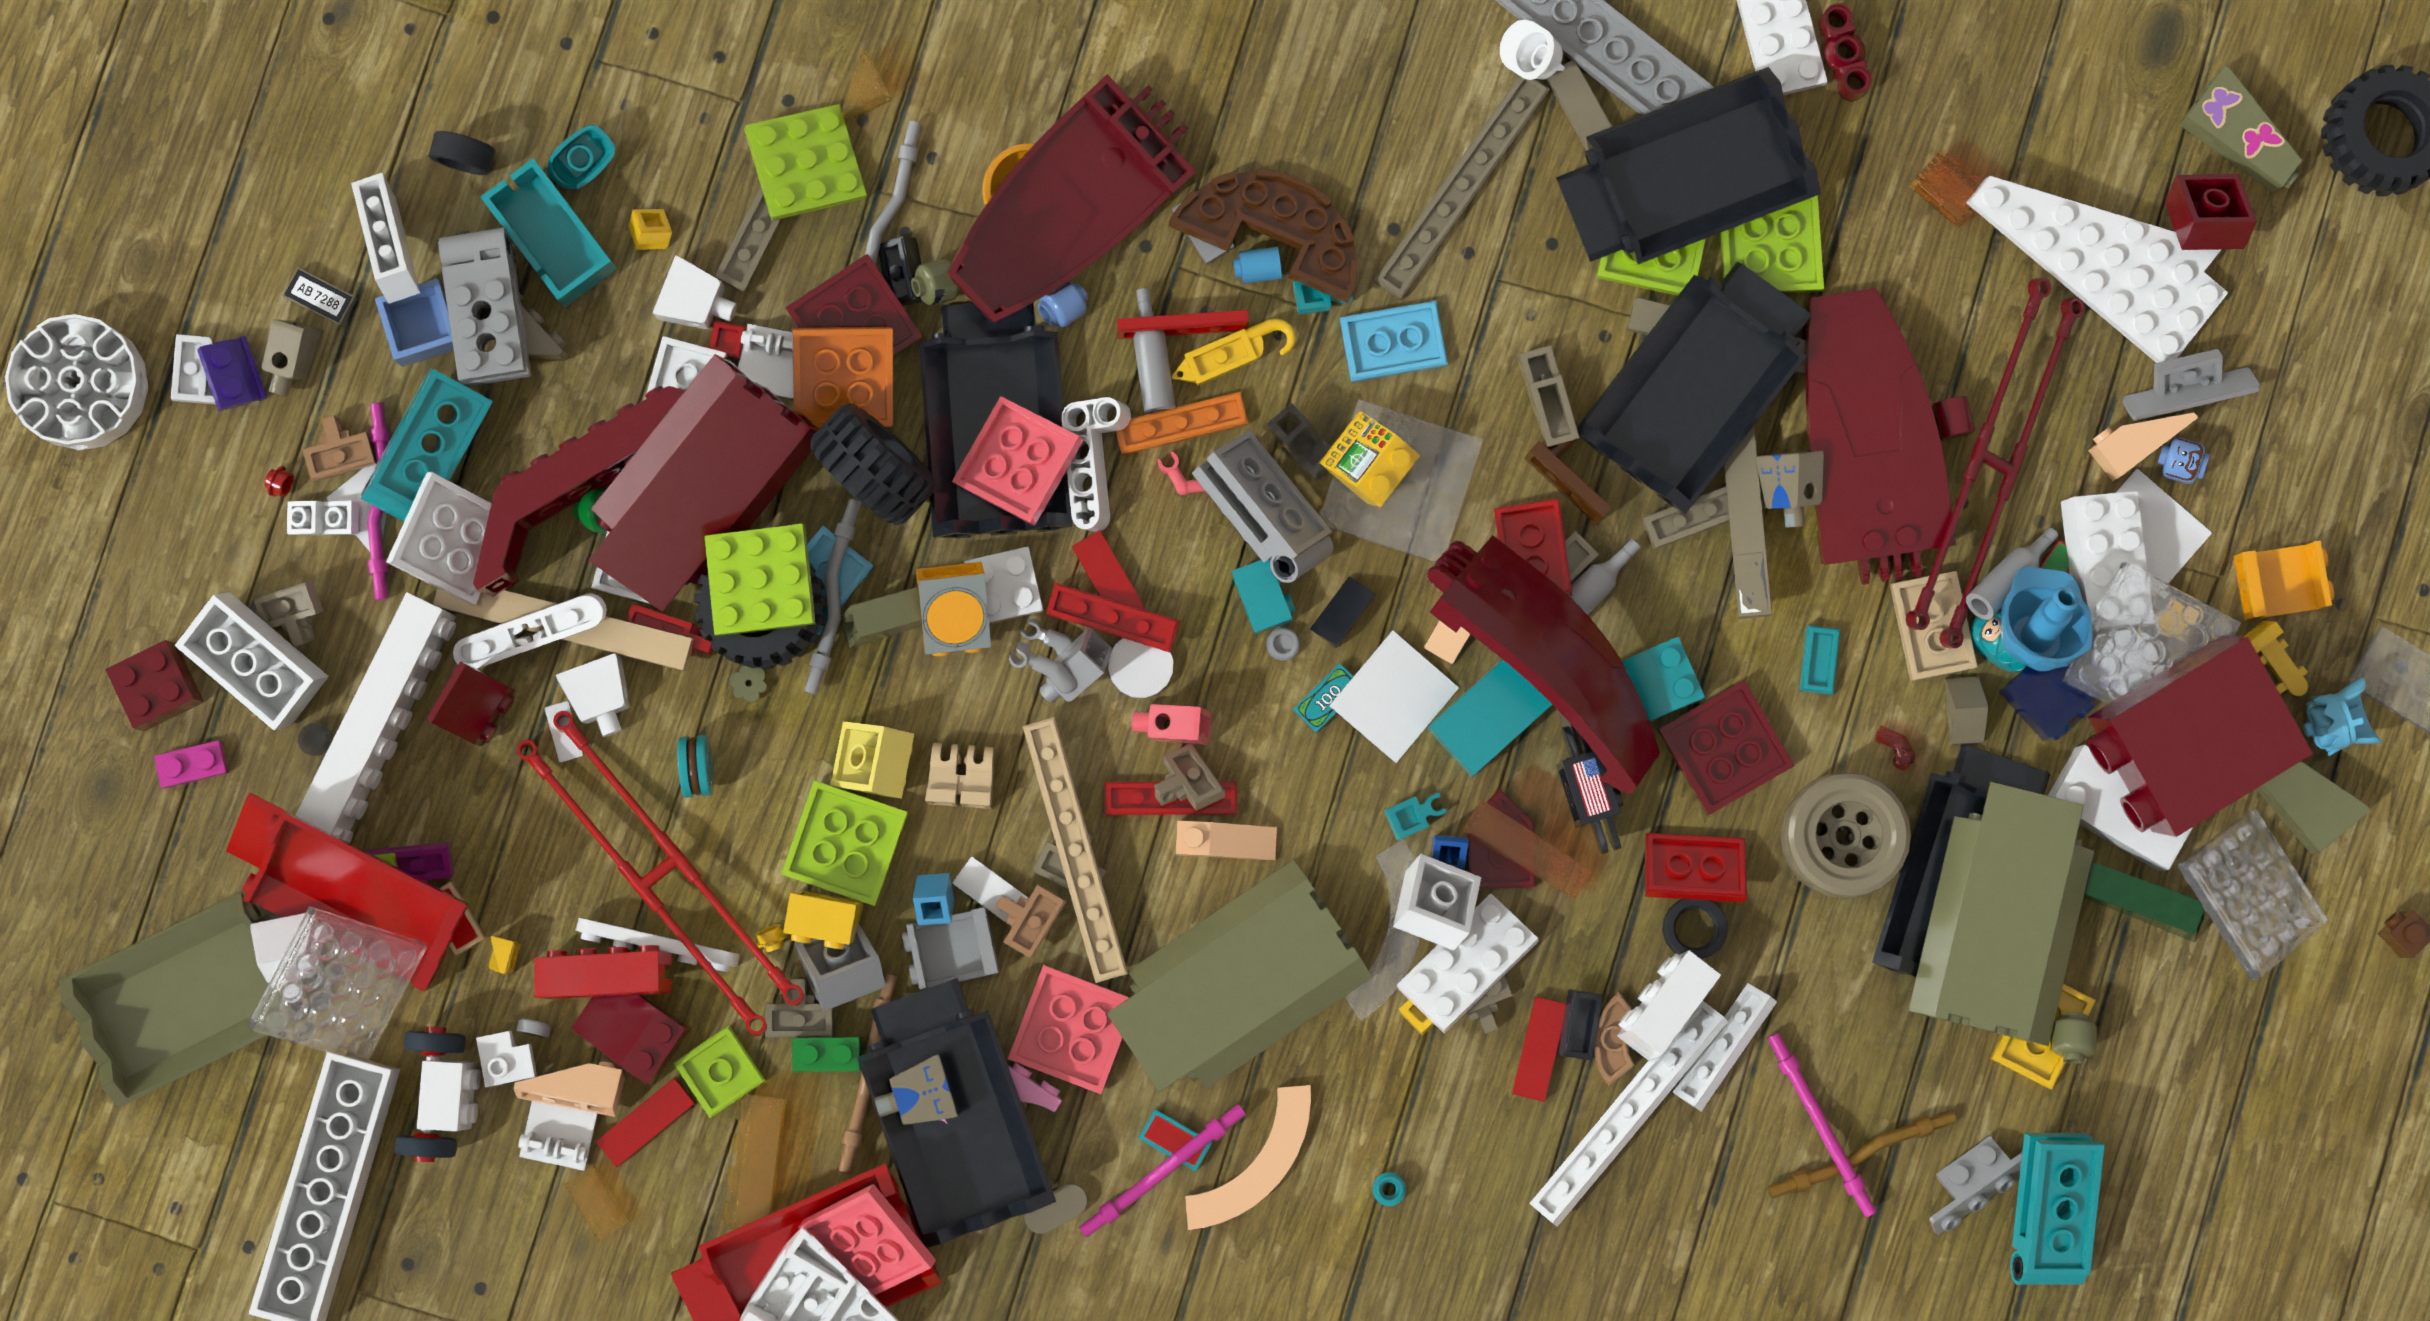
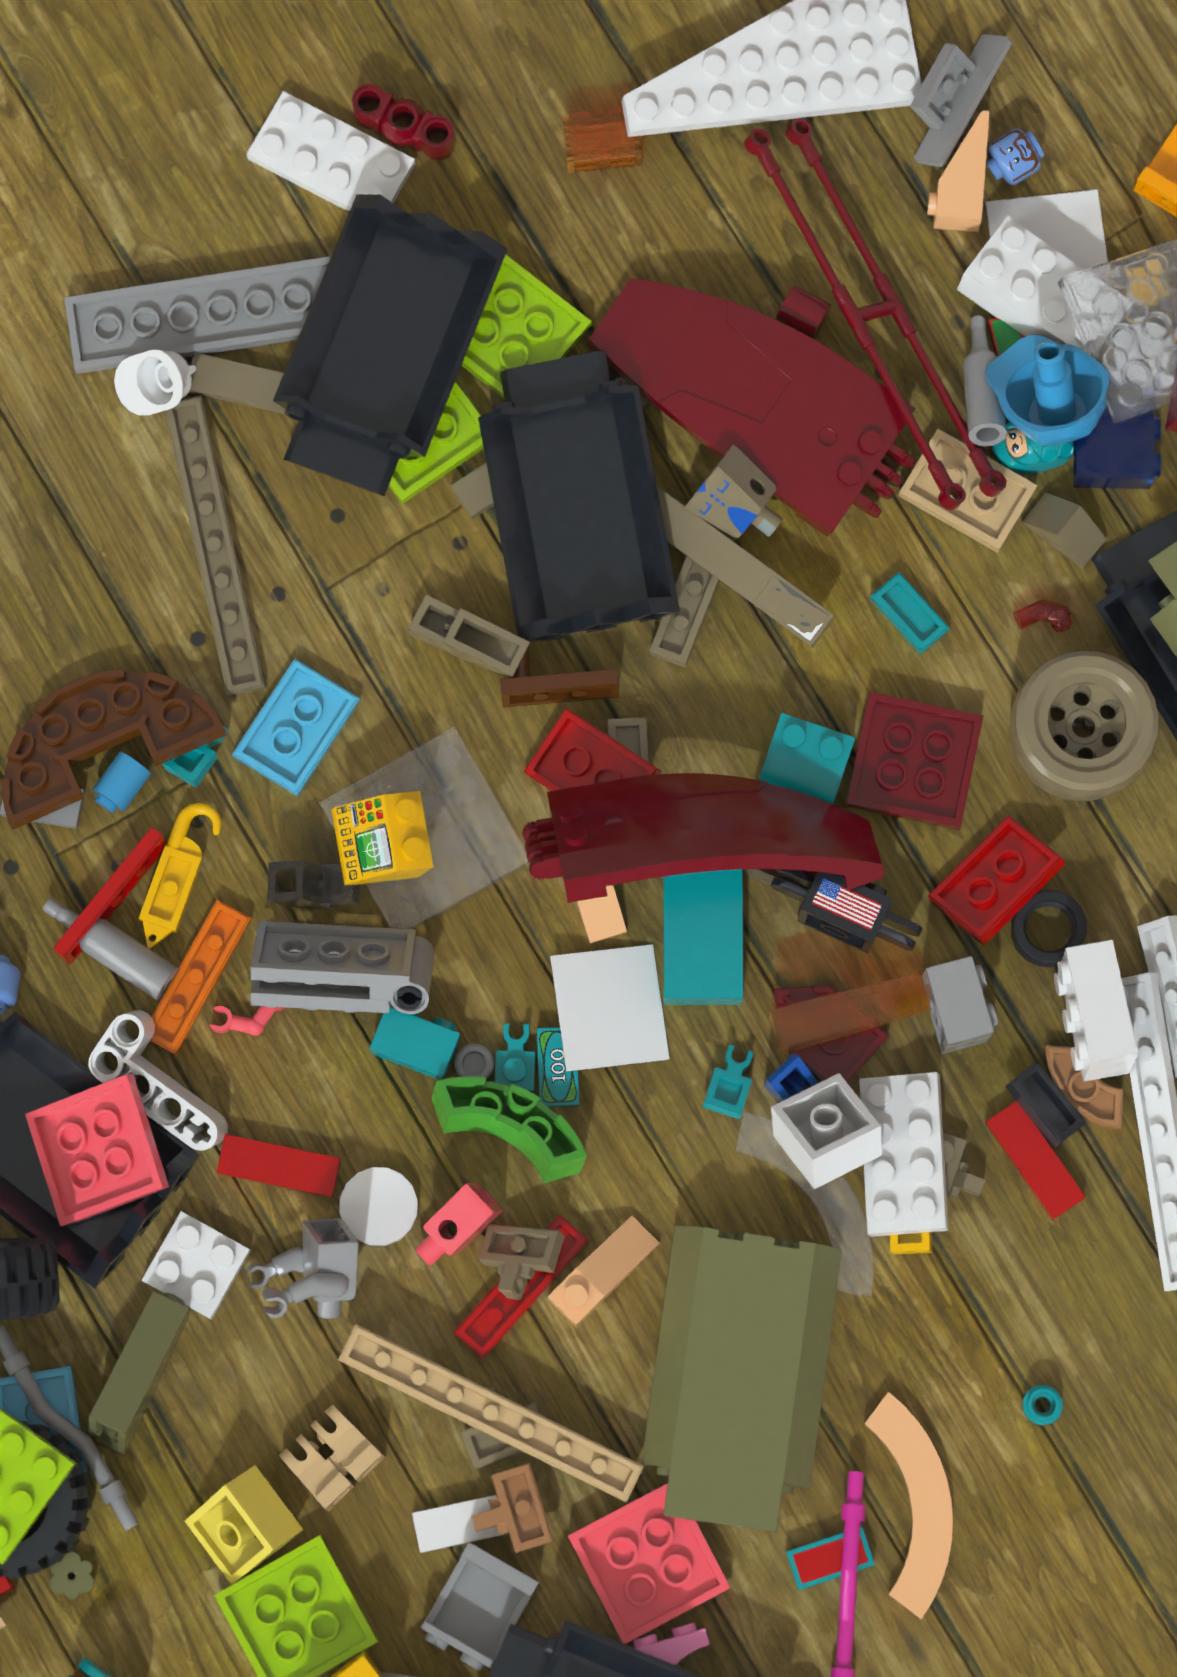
camera: 50 degrees left, 5 degrees down
dark azure brick [913,873,955,926] -> none
panel [916,562,991,656] -> none
red tile [1046,583,1181,652] -> none
black slope [1310,577,1376,648] -> none
light grey piece [1570,539,1641,615] -> none
none -> bright green brick [431,1076,587,1183]
none -> teal plate [495,1023,535,1093]
none -> light grey brick [920,956,998,1054]

